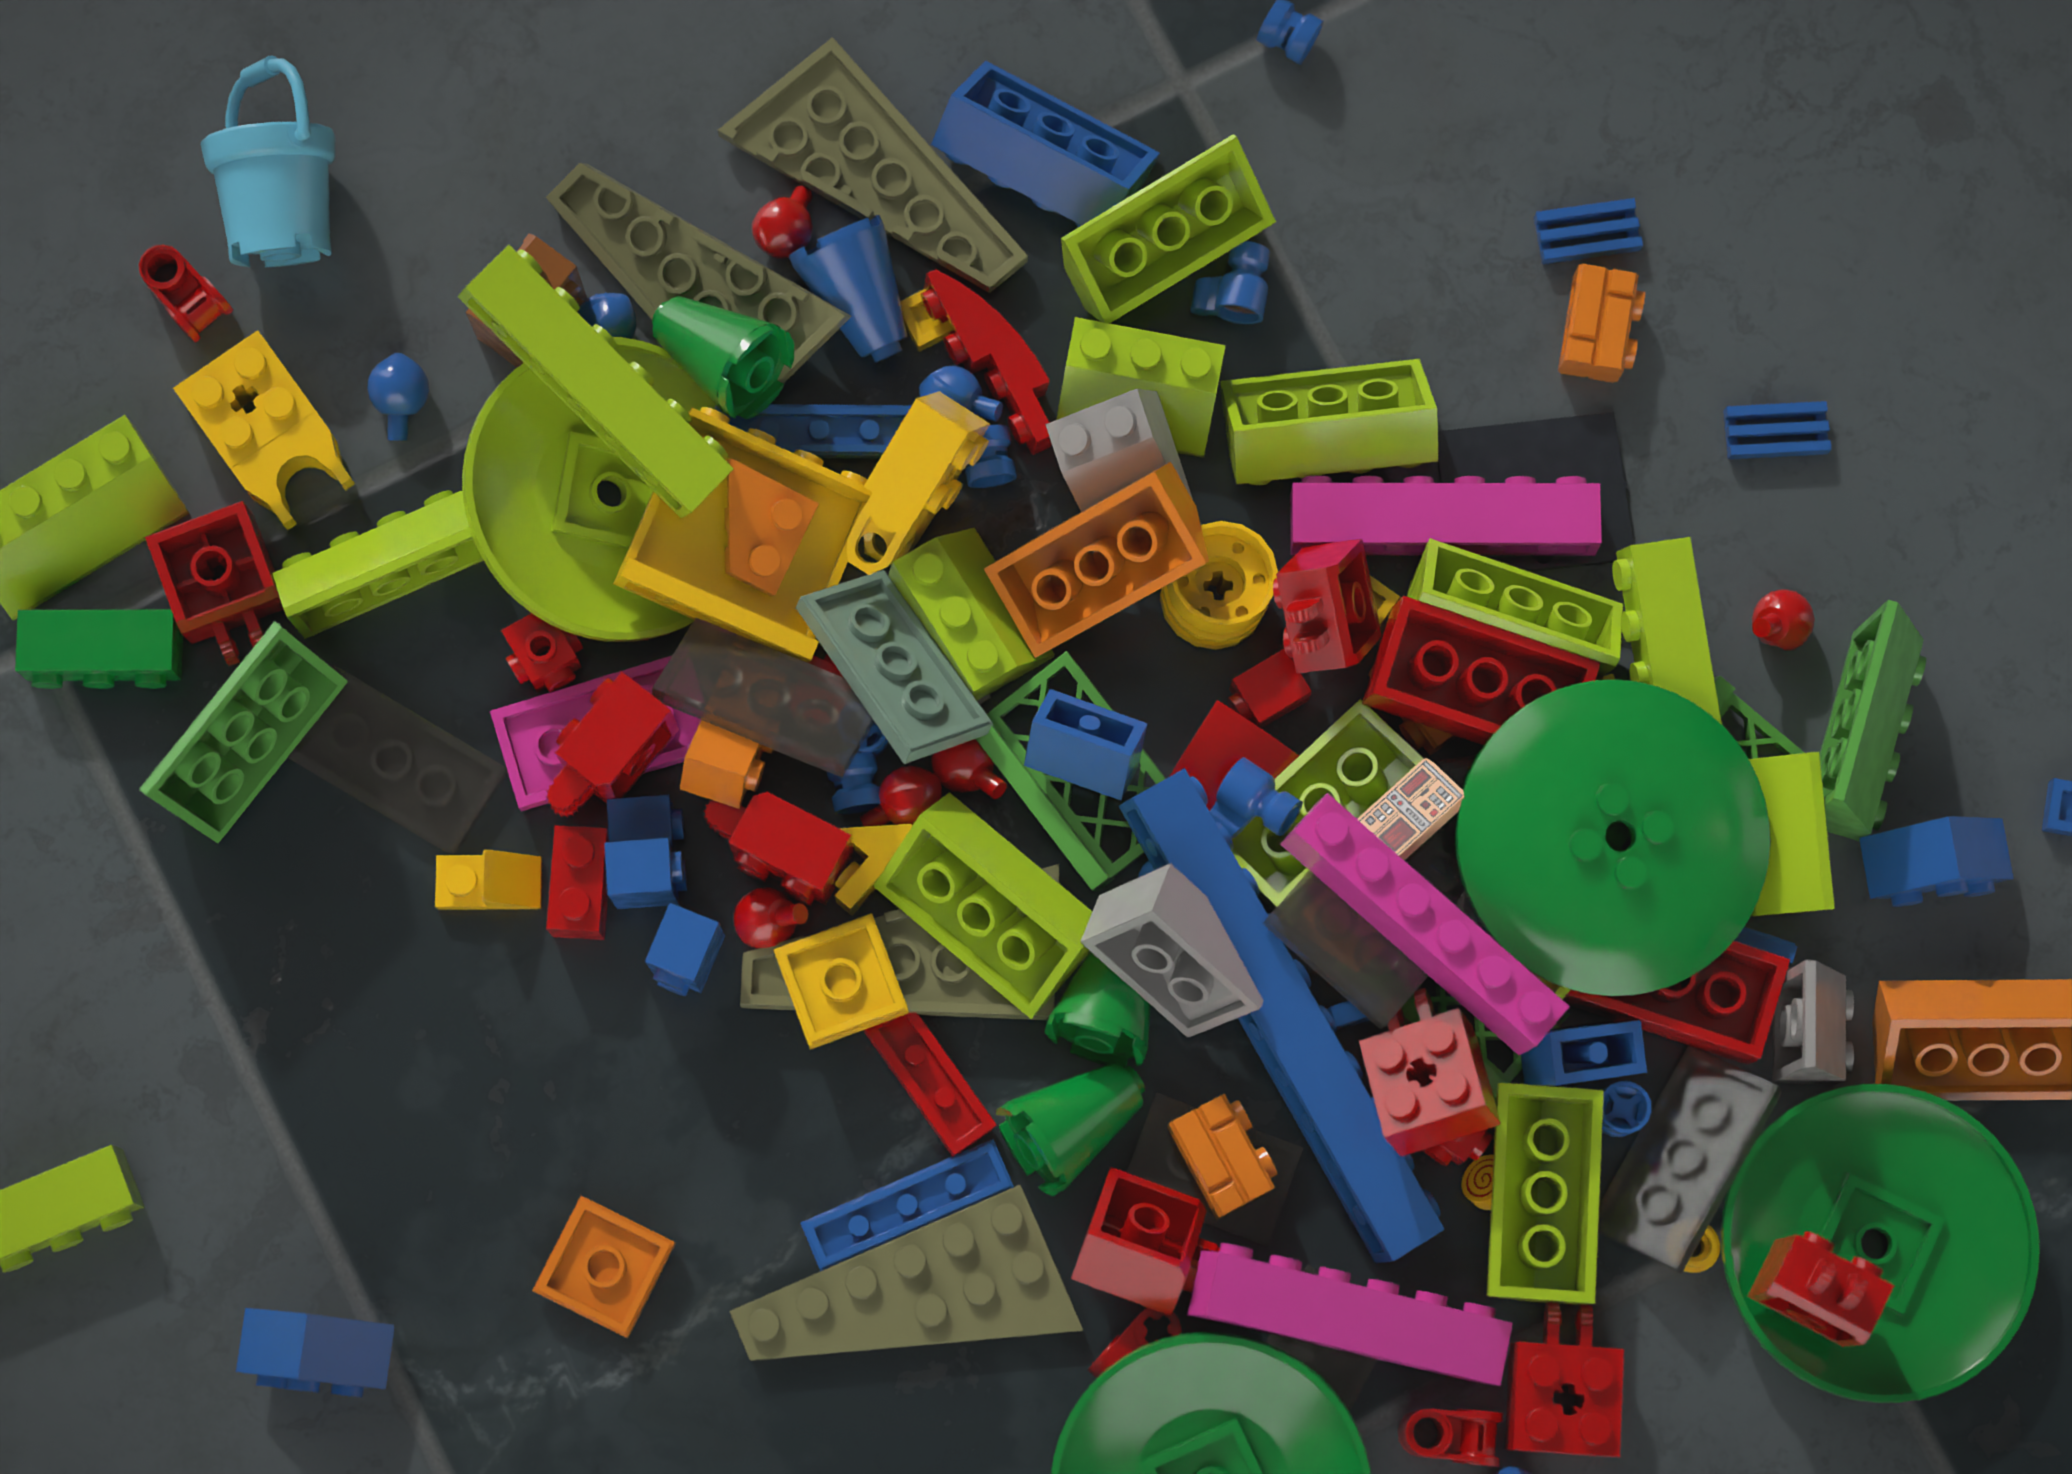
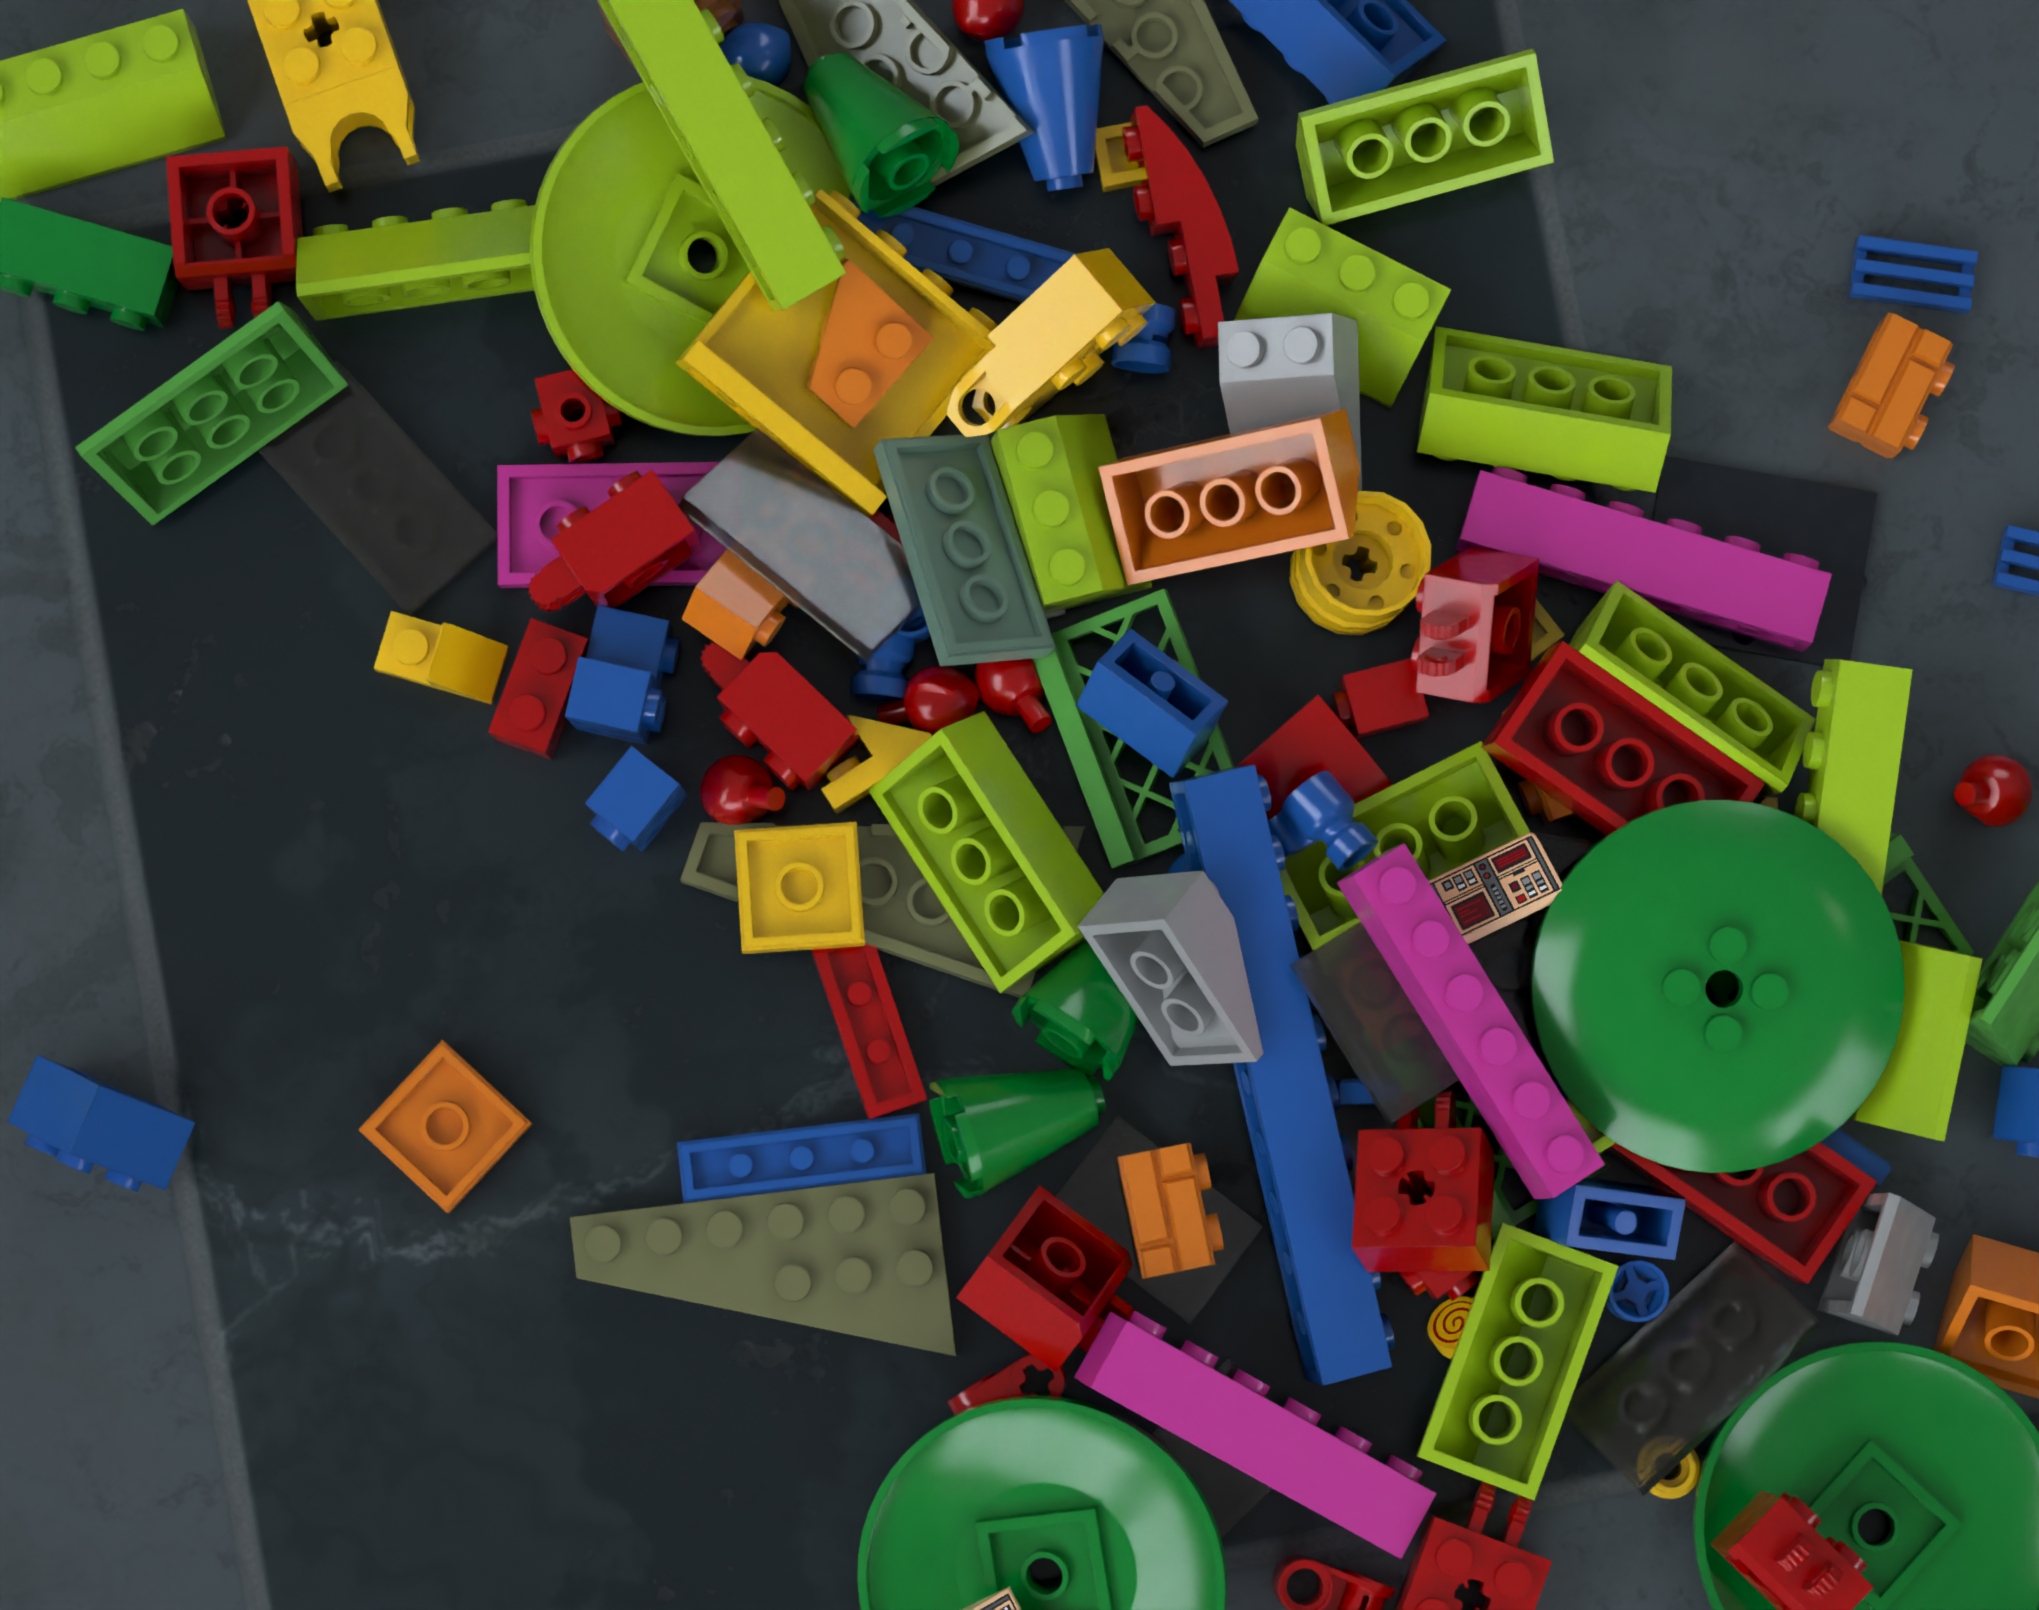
camera: 20 degrees right, 5 degrees up
blue piece [367,353,429,441] -> none
blue piece [919,366,1003,422] -> none
blue piece [1190,241,1270,324] -> none

